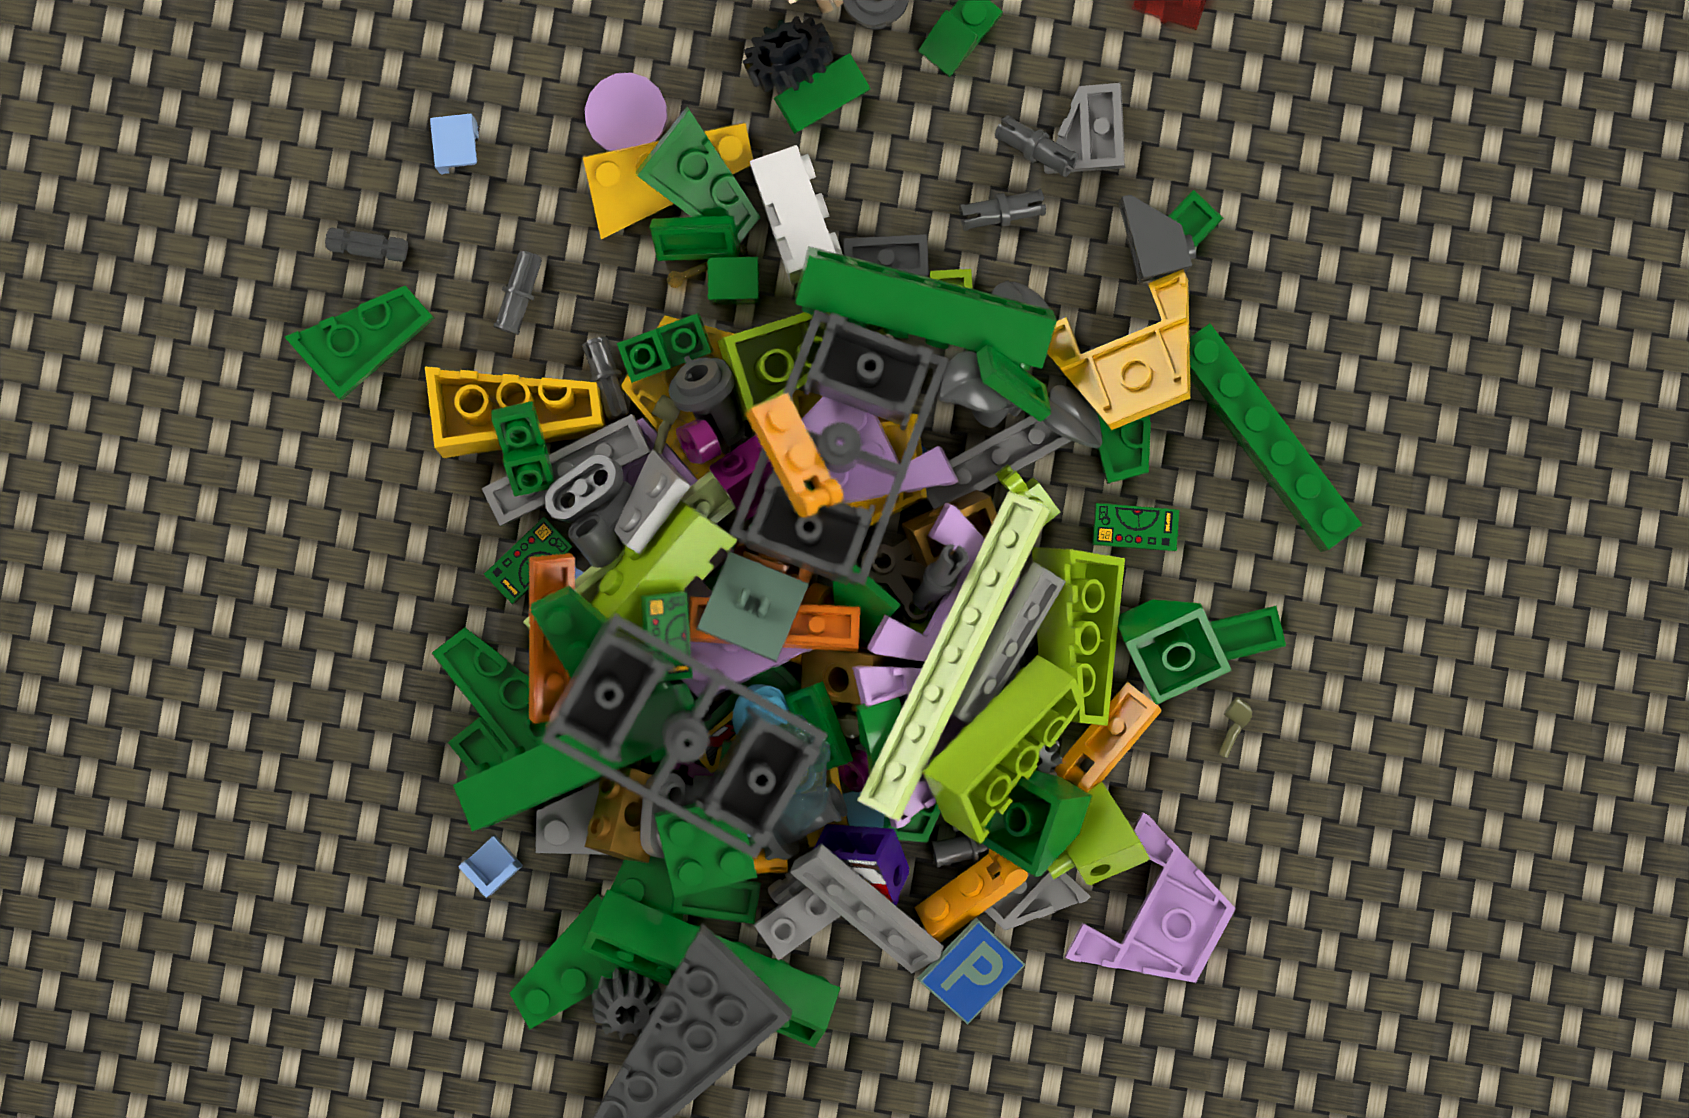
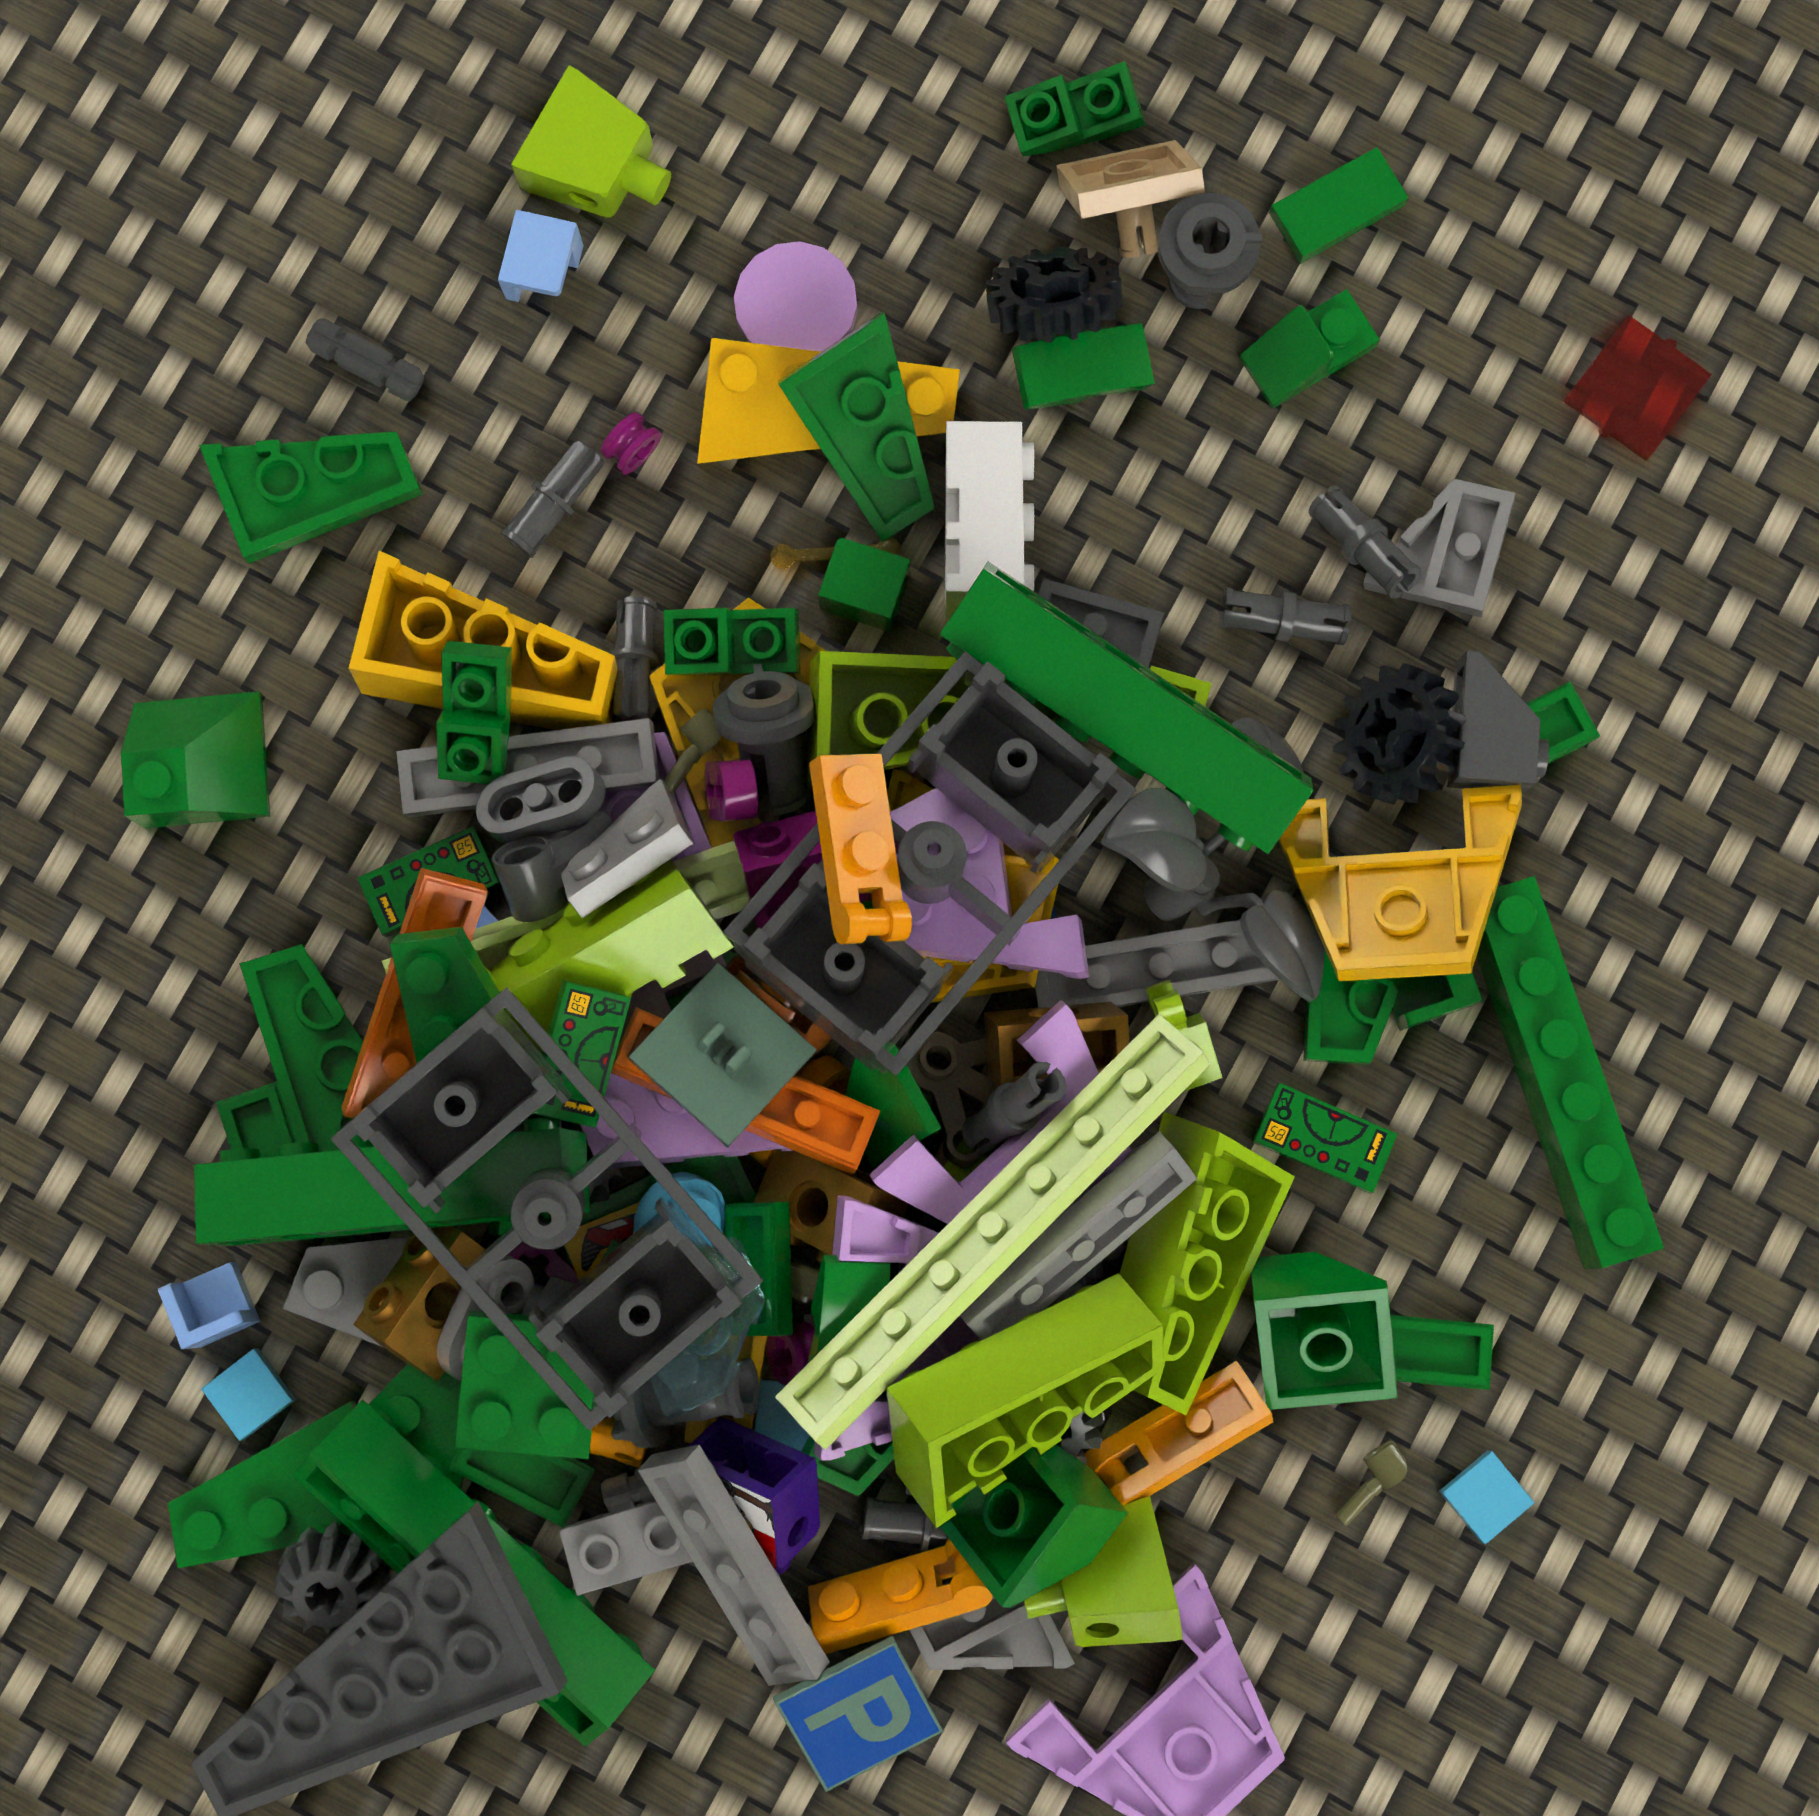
camera: 15 degrees right, 5 degrees down
green tile [650,216,740,261] -> none
green tile [976,345,1051,422] -> none
none -> green slope [121,691,270,828]
none -> medium azure tile [201,1348,297,1441]
none -> lime torso [511,65,671,218]
none -> magenta bush [600,412,662,475]
none -> black gear [1333,663,1466,805]
none -> green panel [1392,973,1483,1031]
none -> medium azure tile [1439,1450,1535,1545]

